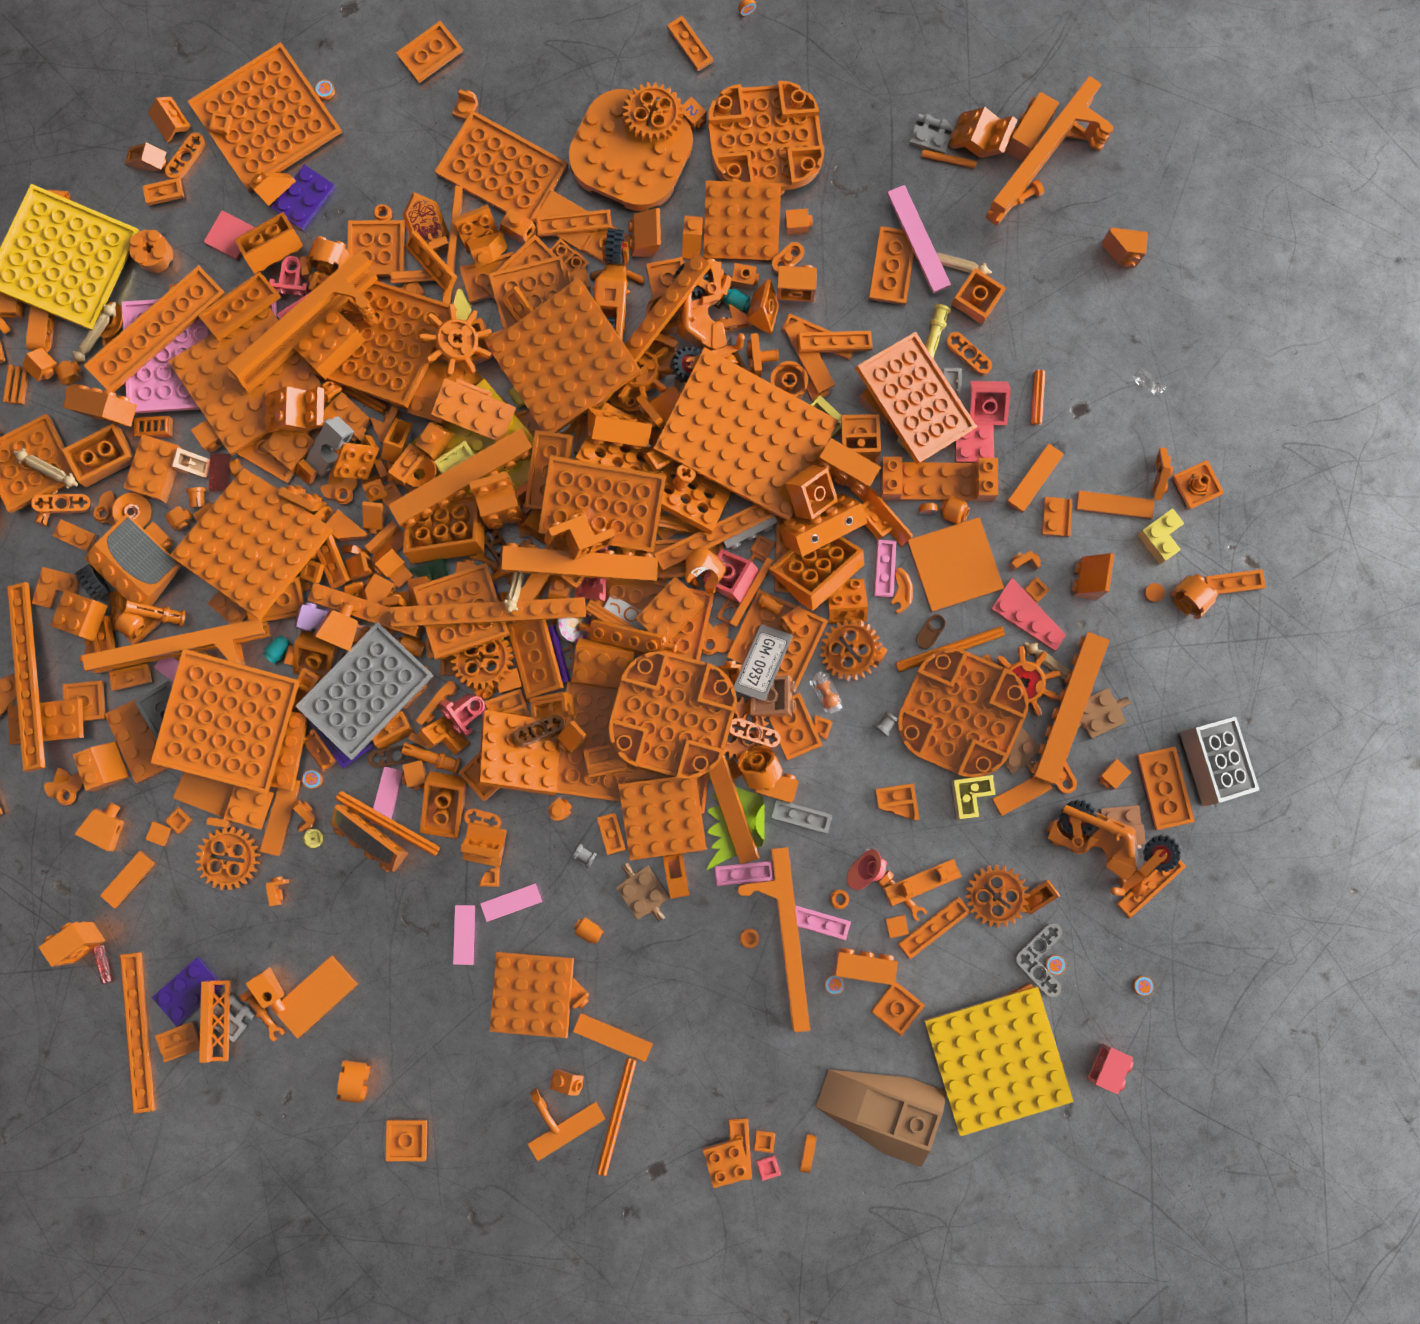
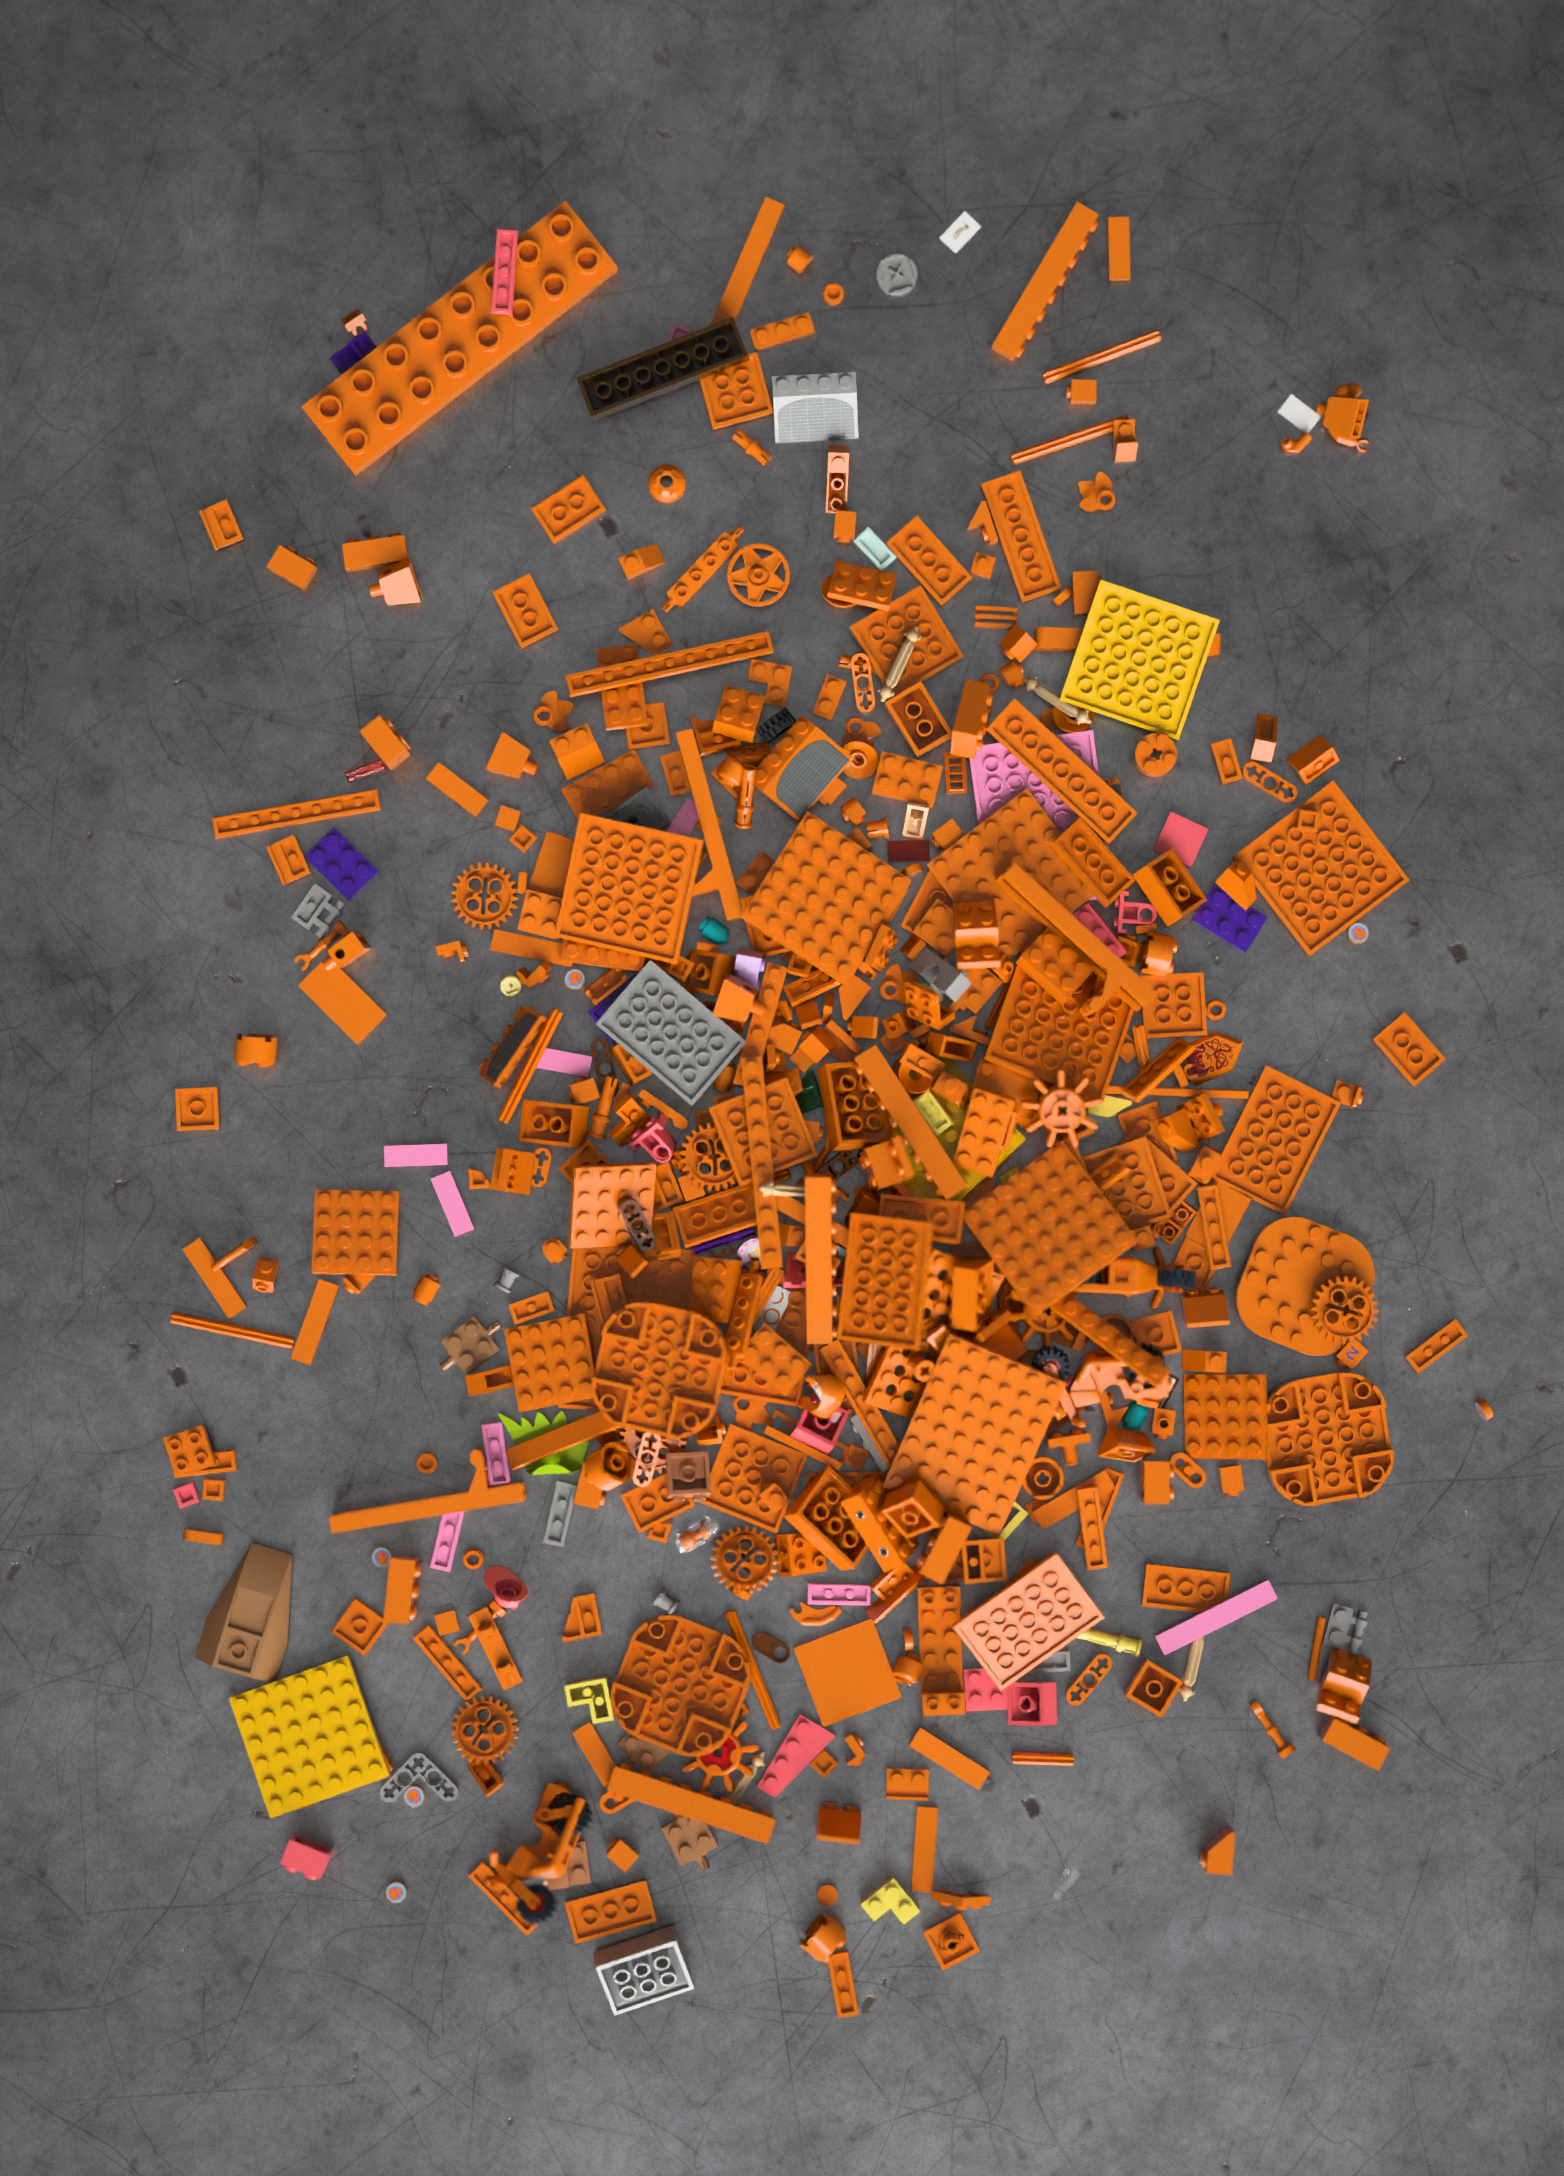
camera: 85 degrees right, 5 degrees up
orange fence [199,980,231,1063] -> none
orange bracket [544,514,615,560] -> none
sticker [734,625,793,701] -> none
orange pin [758,594,783,614] -> none
orange piece [985,76,1114,226] -> none

